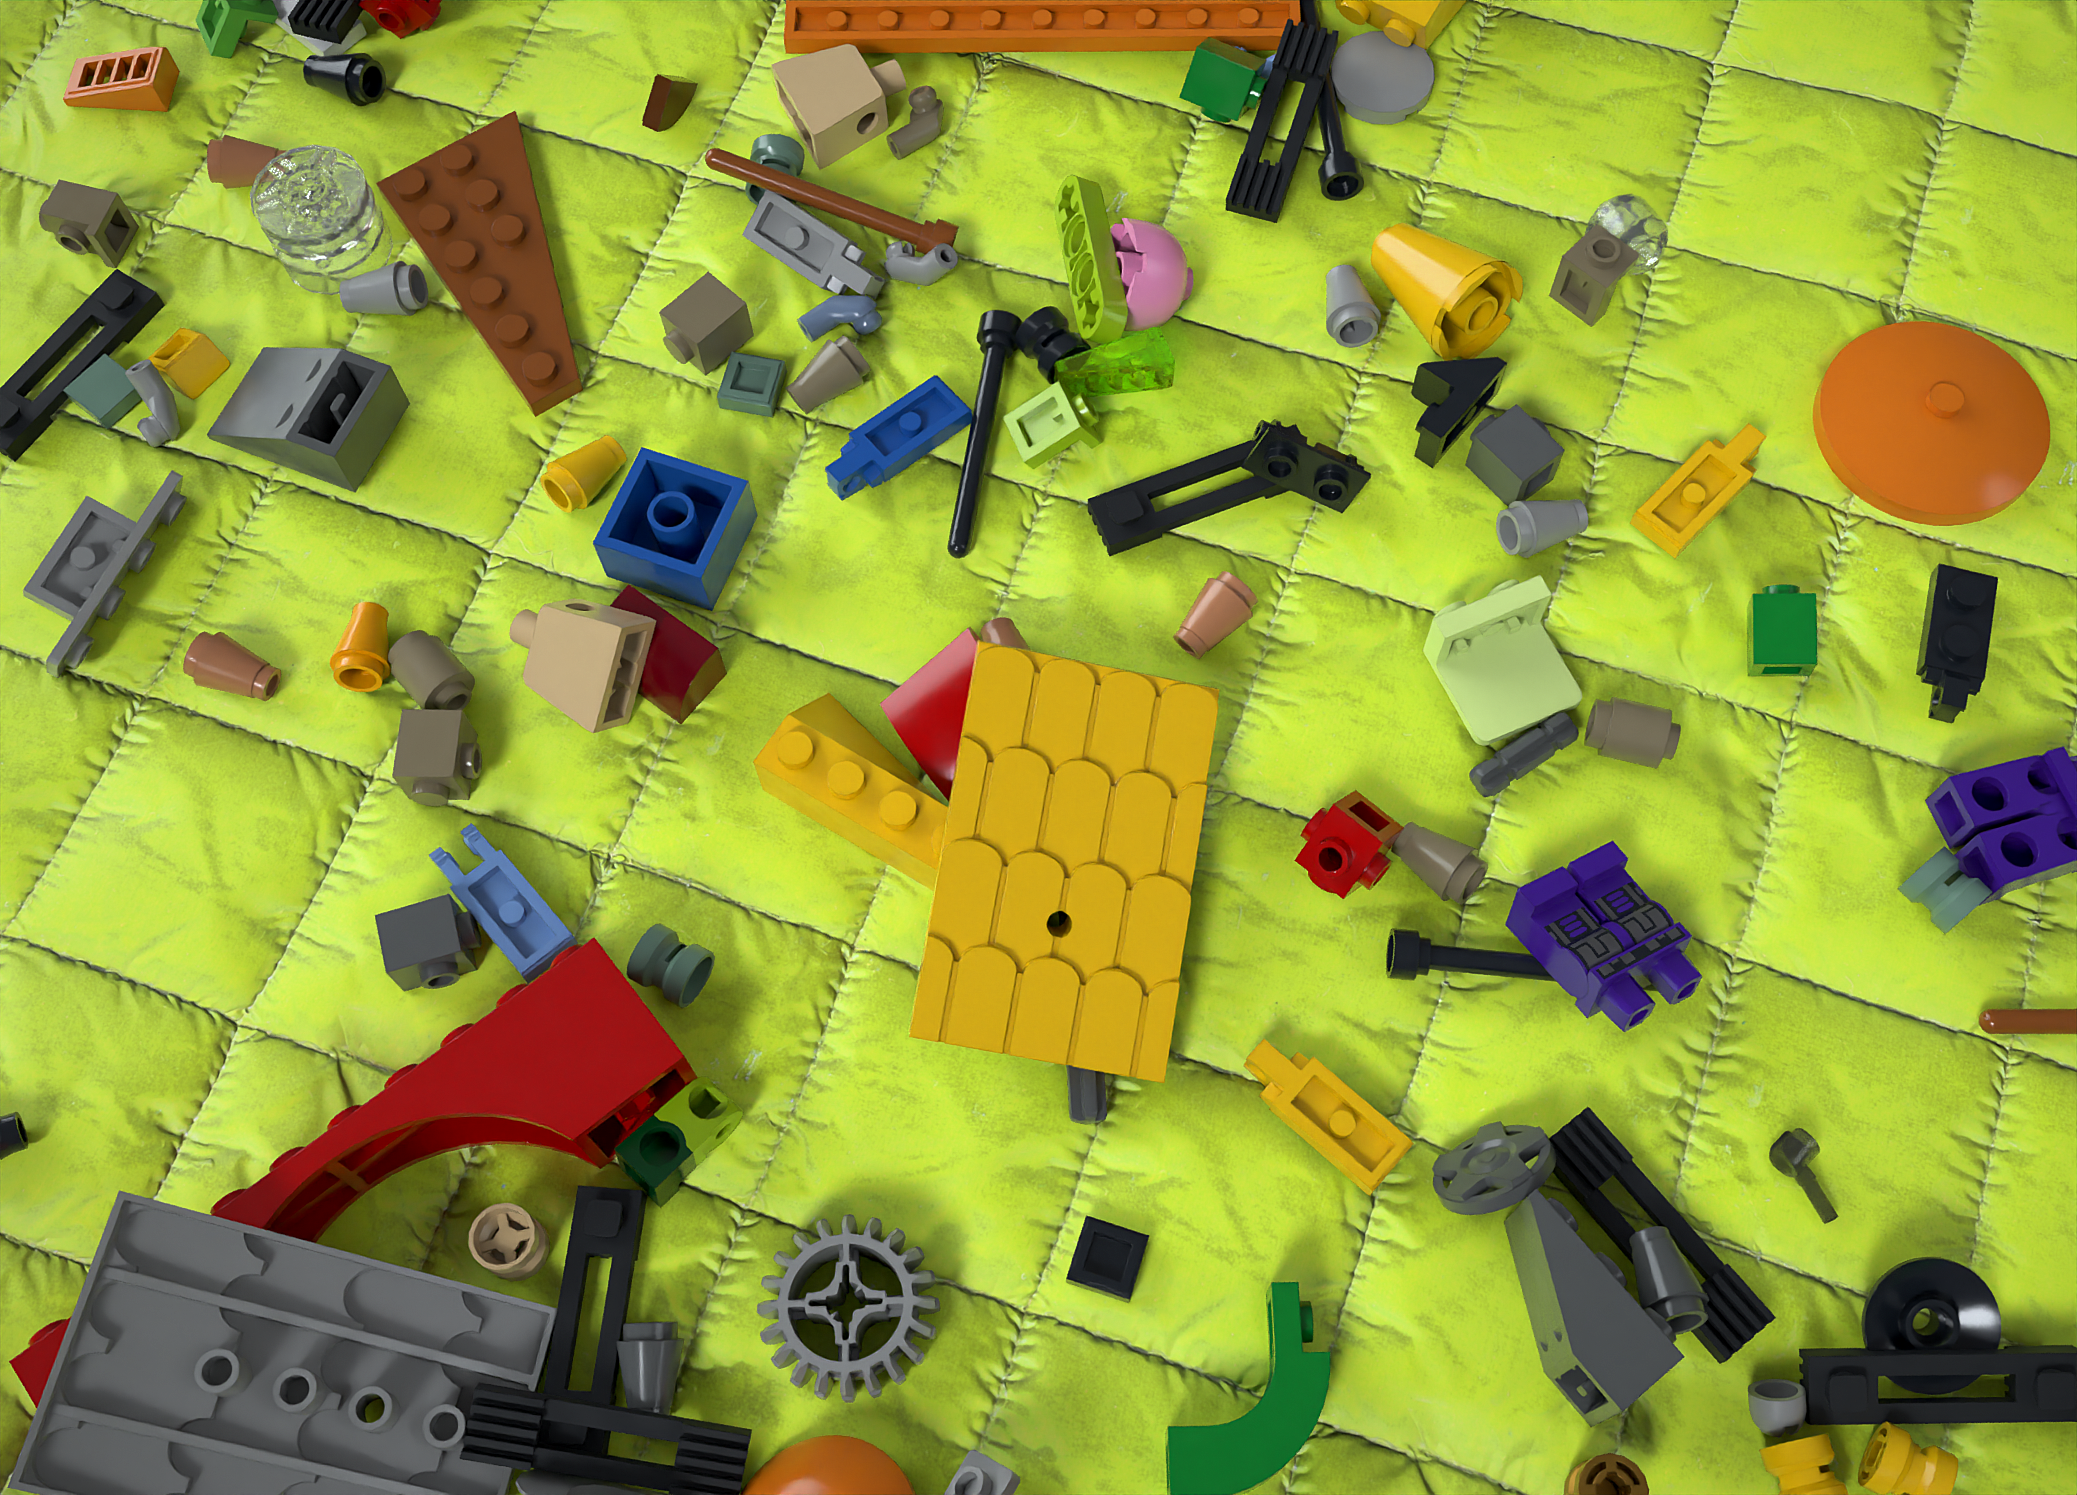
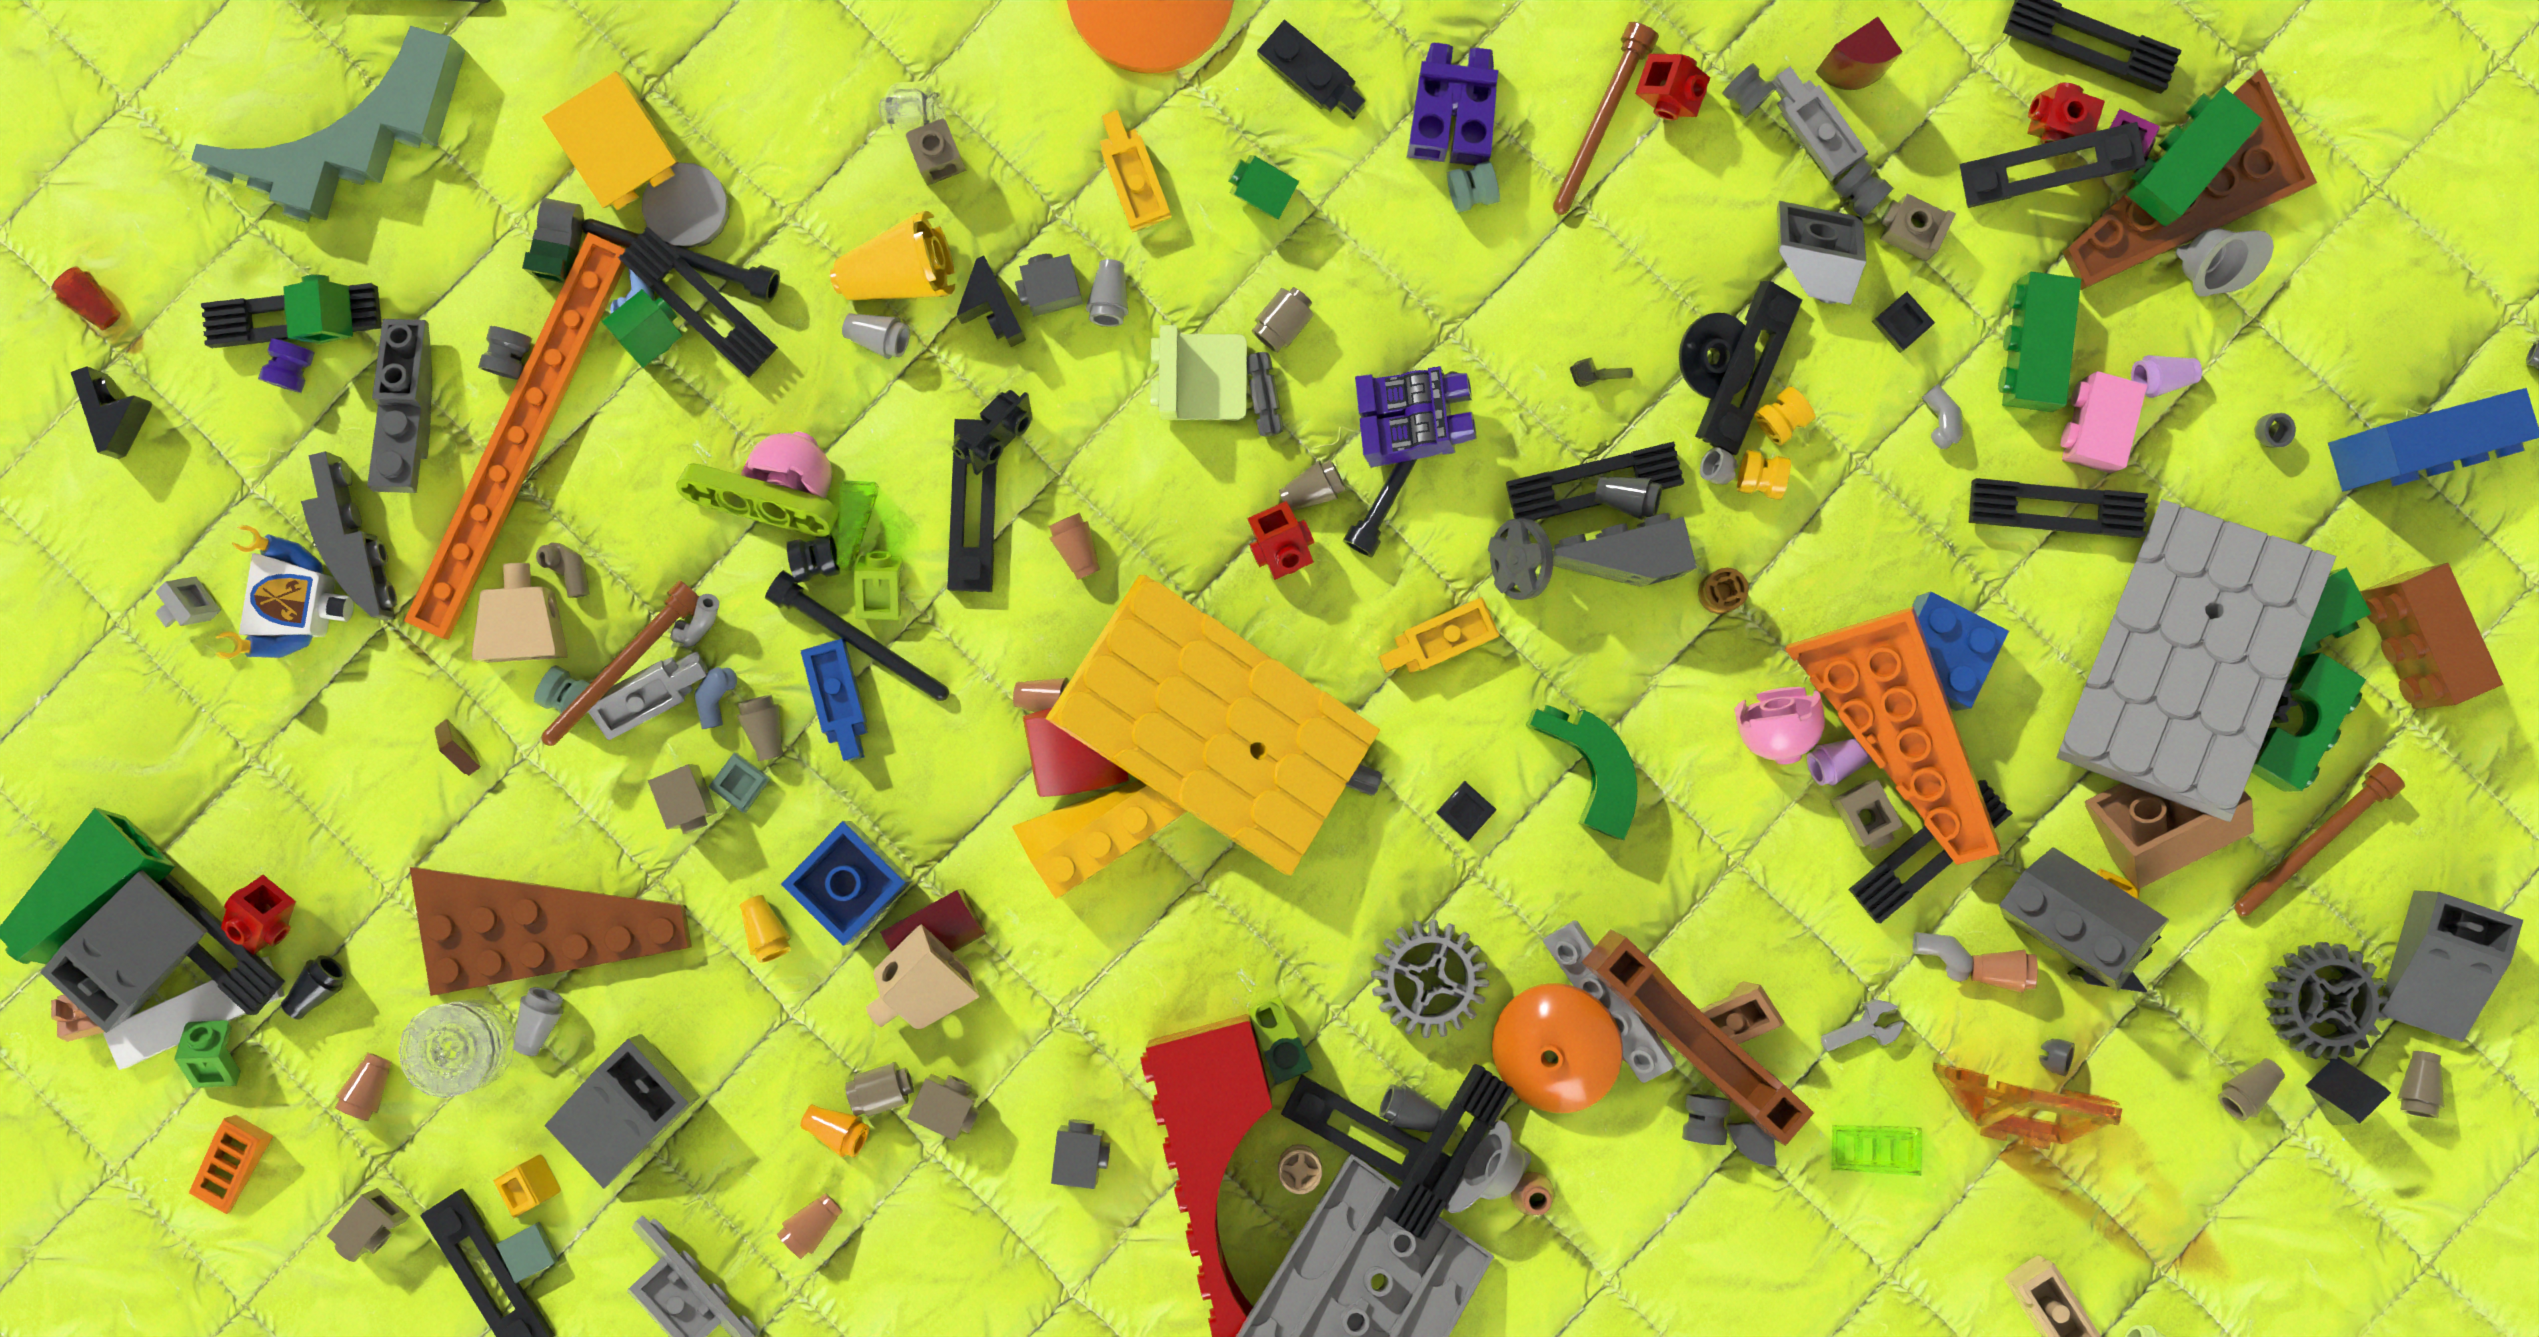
camera: 70 degrees left, 20 degrees up
light grey arm [125,359,180,447] -> none
medium blue hinge [429,823,578,984] -> none
sand green wheel [626,923,715,1008] -> none

